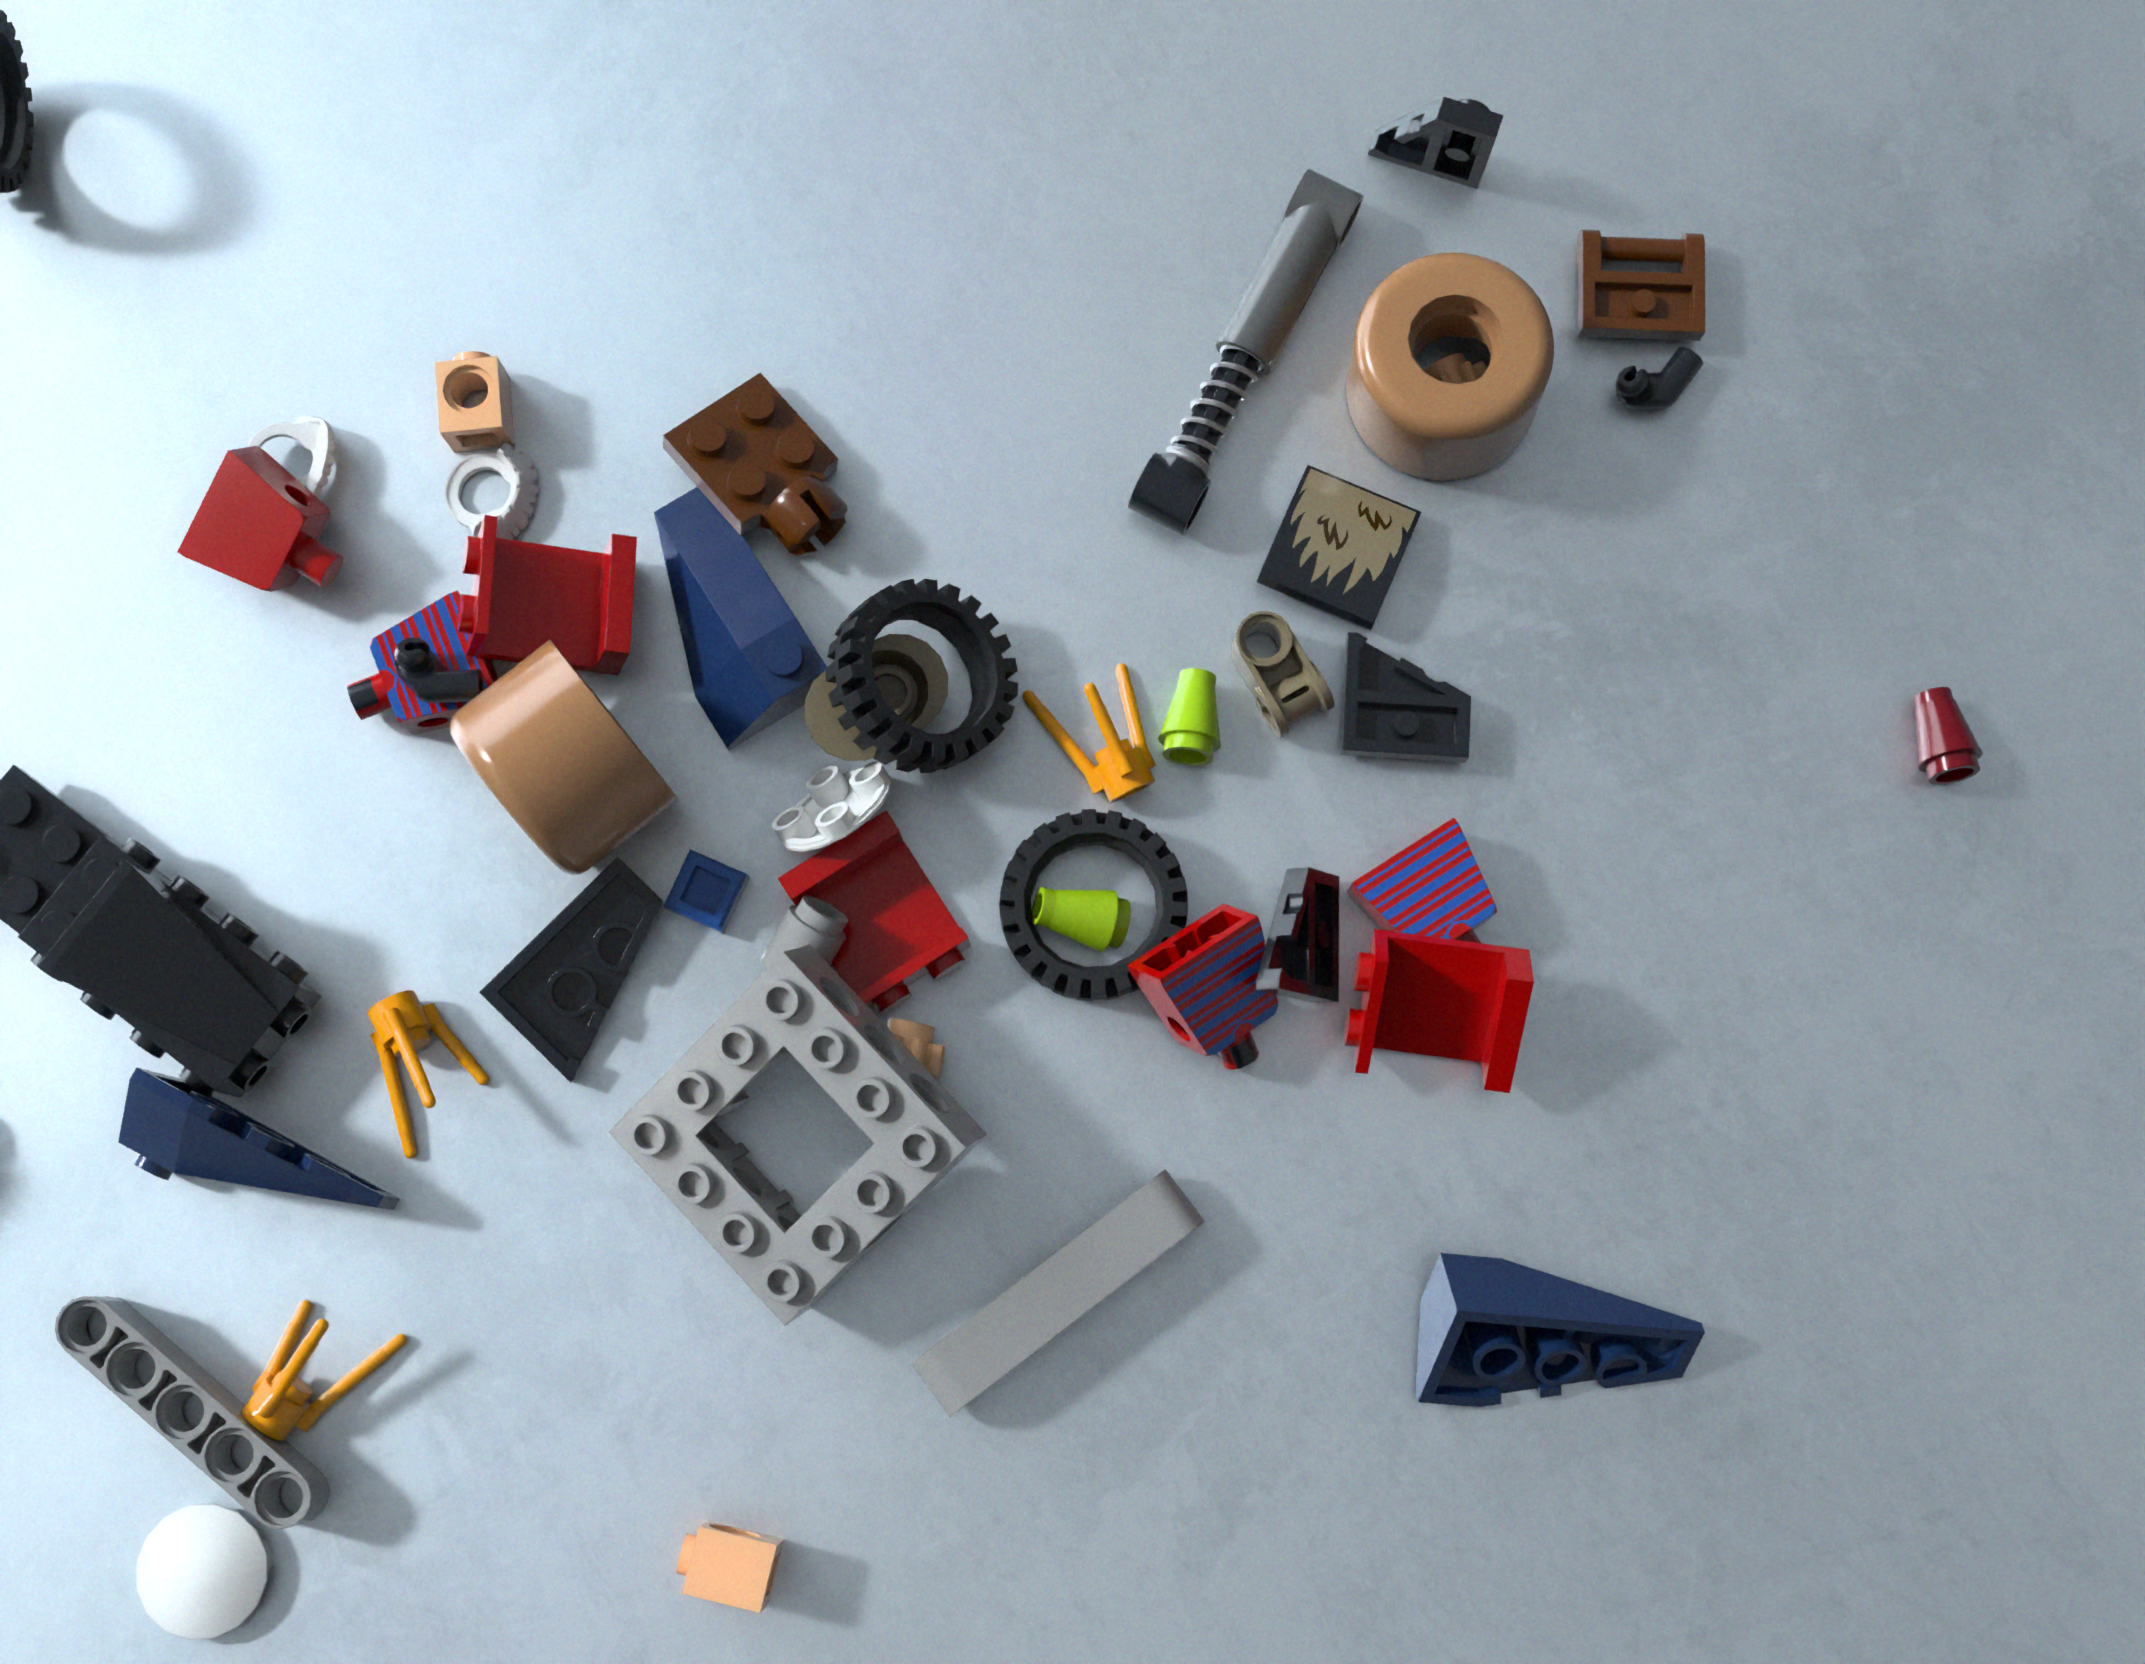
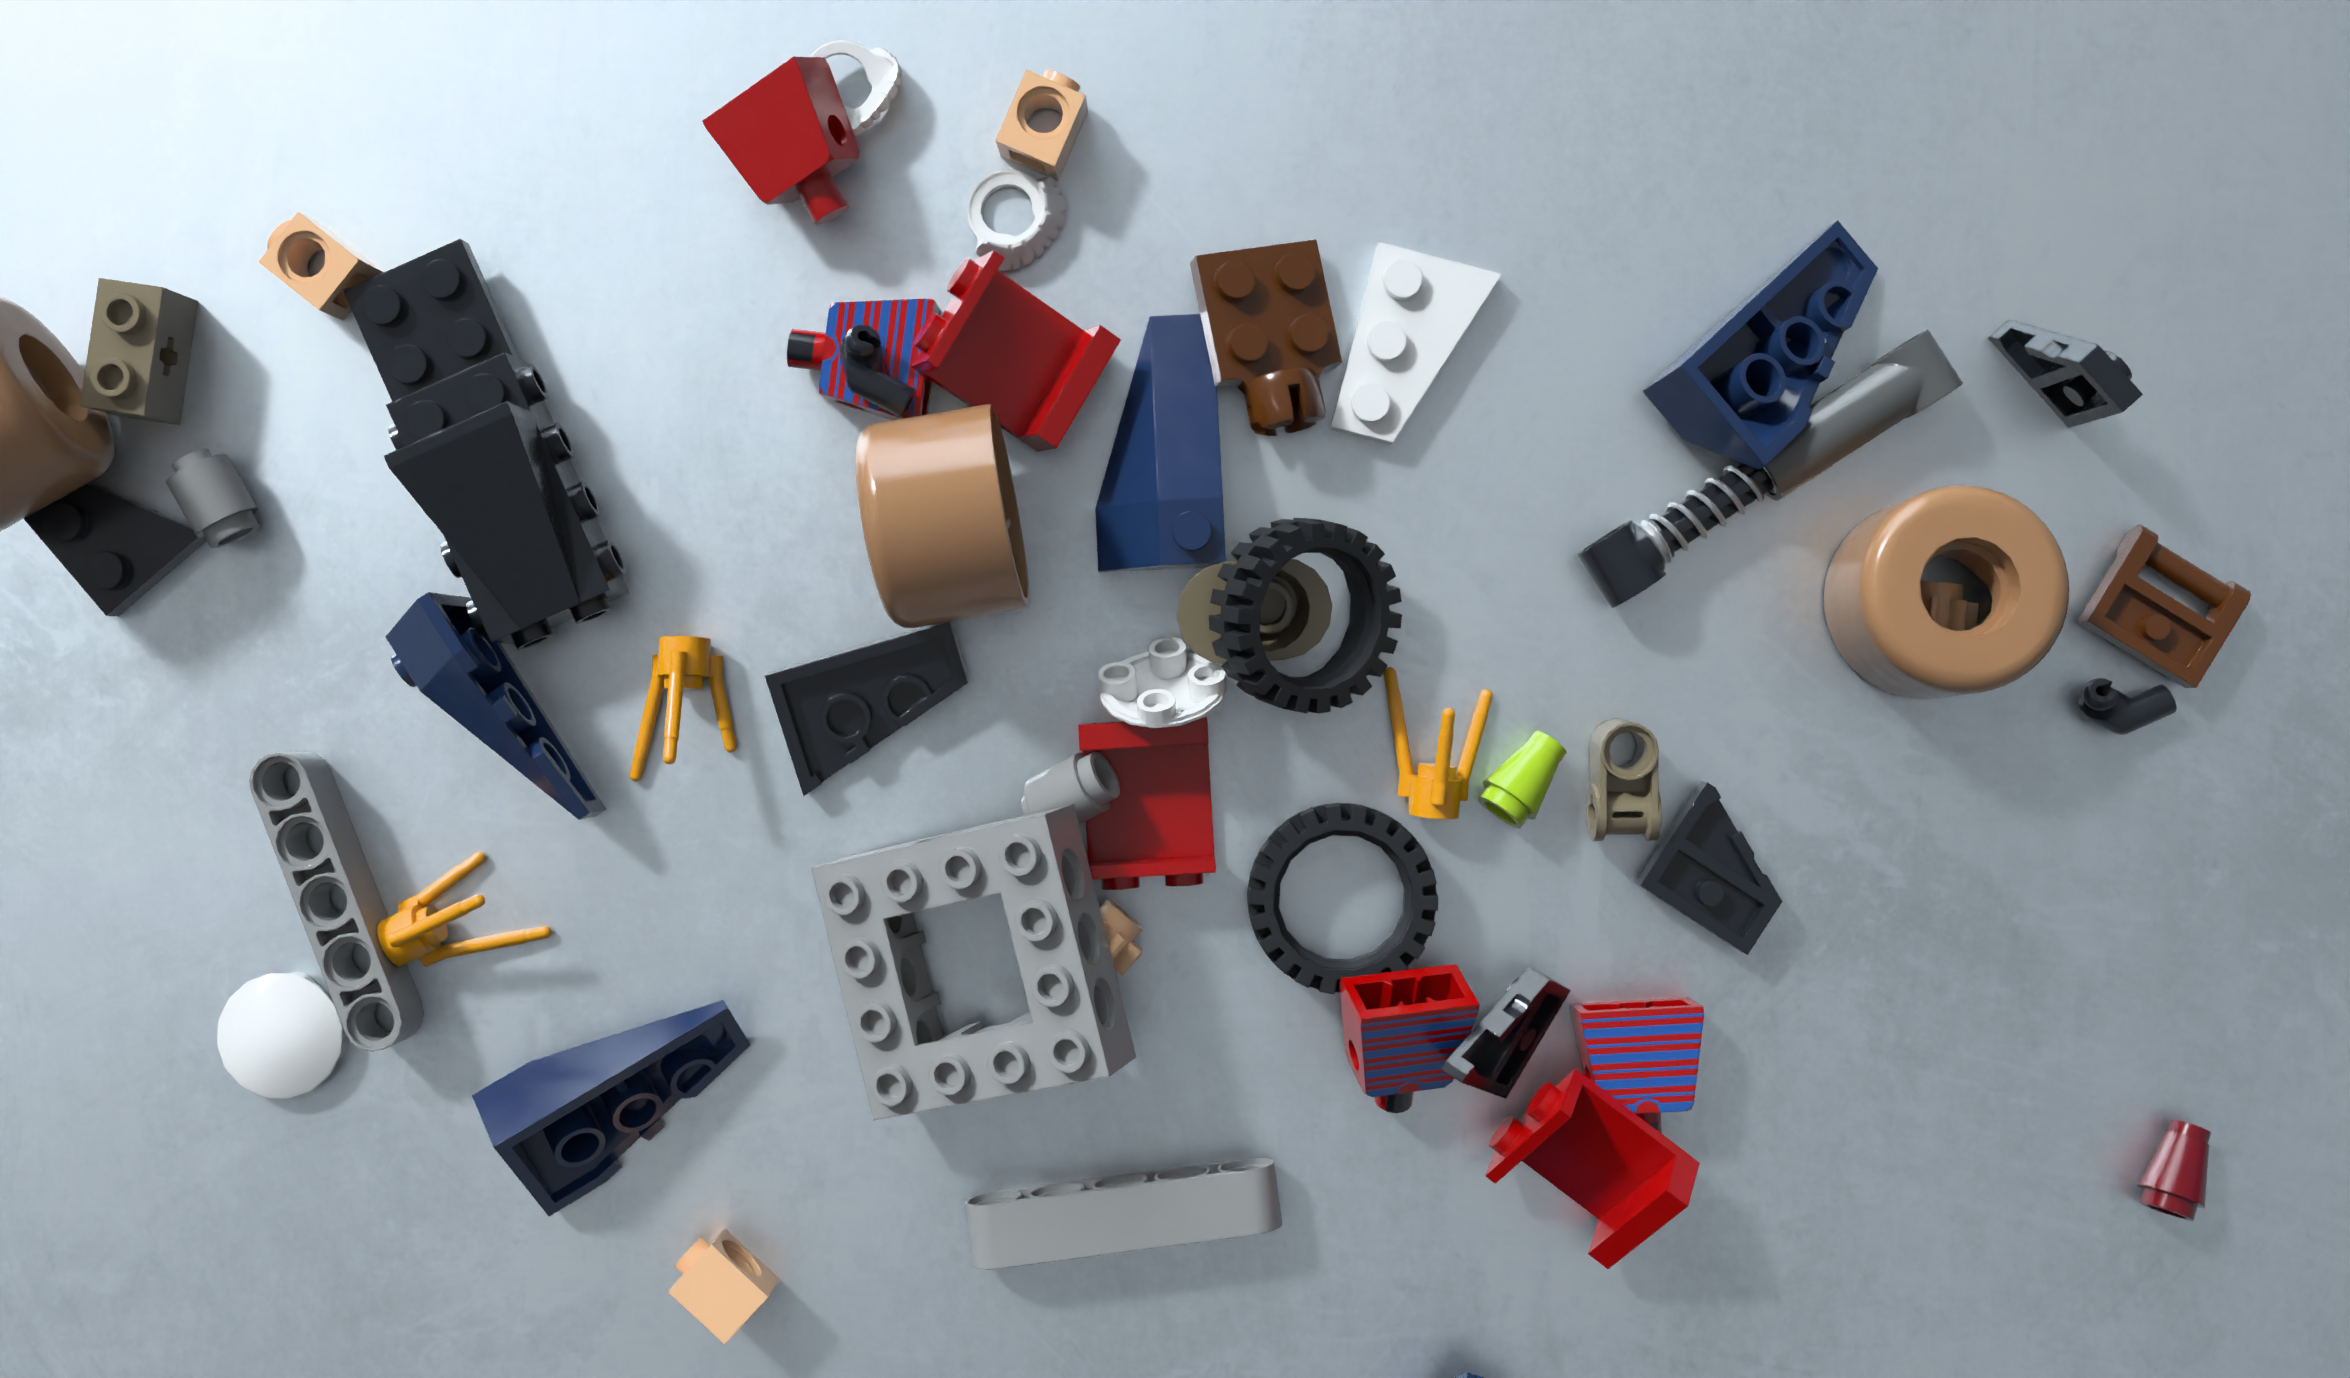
camera: 30 degrees right, 10 degrees up
blue tile [663,849,750,934] -> none
lime cone [1031,887,1131,952] -> none
slope [1257,465,1421,630] -> none
none -> dark blue wedge [472,1000,750,1217]
none -> white wing [1329,242,1502,445]
none -> dark blue wedge [1642,220,1878,470]

